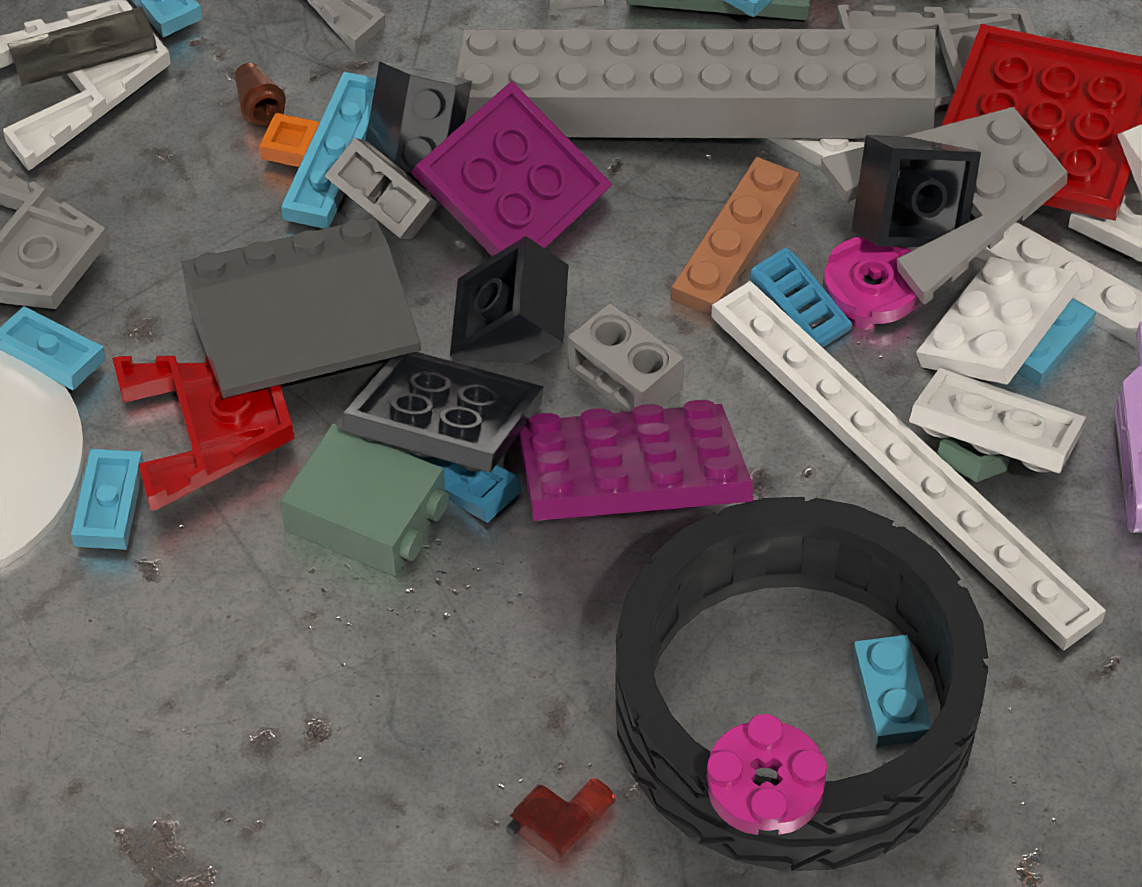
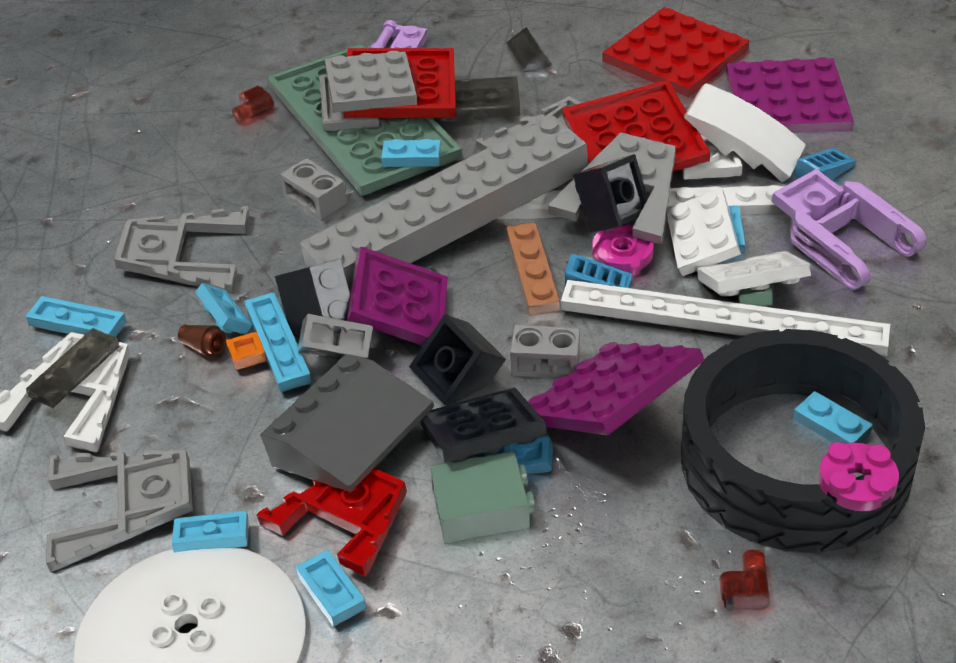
camera: 35 degrees left, 10 degrees down
none -> medium azure plate [195,283,252,335]

